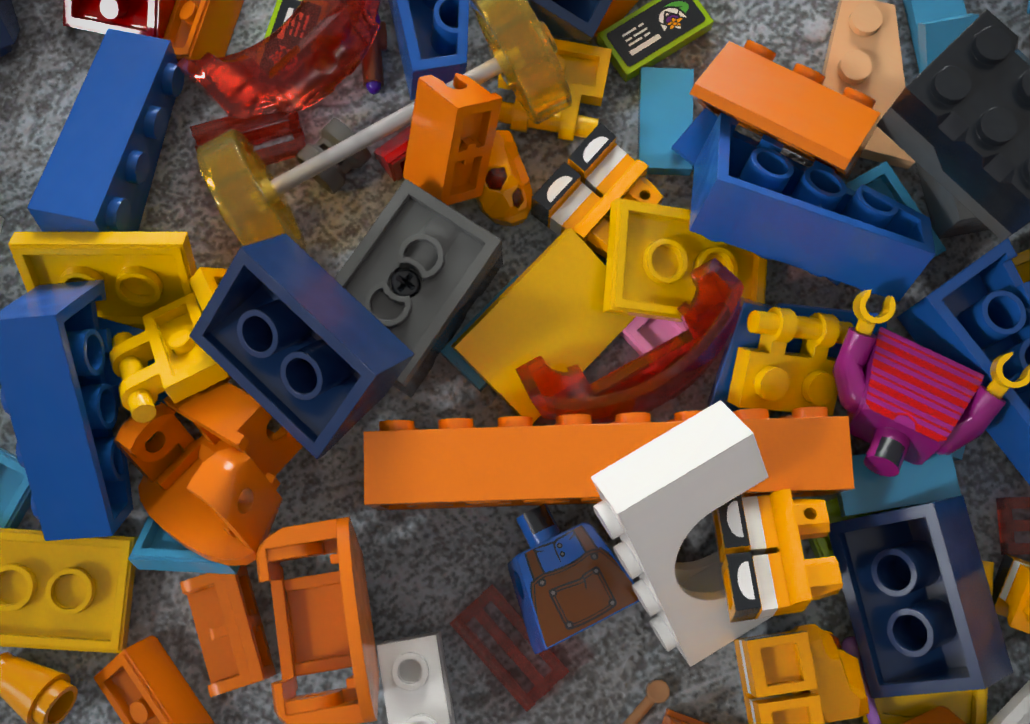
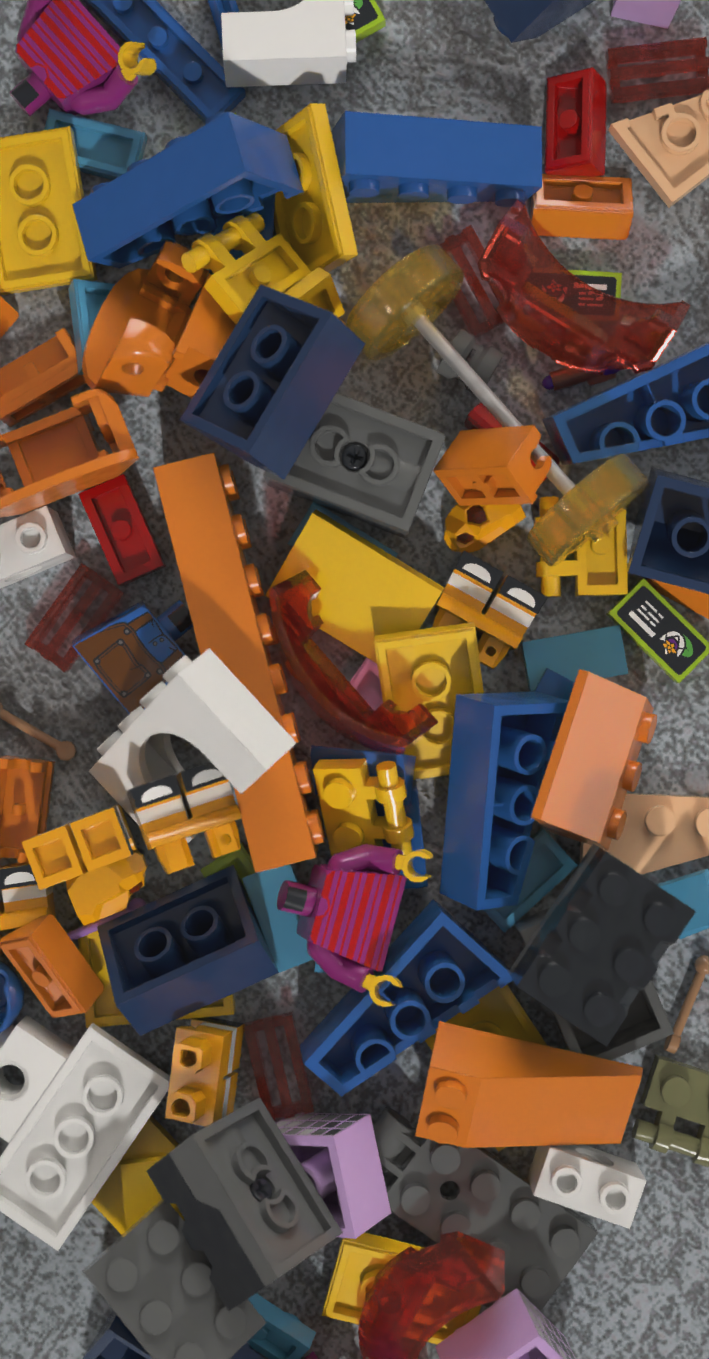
camera: 75 degrees right, 10 degrees up
none -> red plate [78,474,166,586]

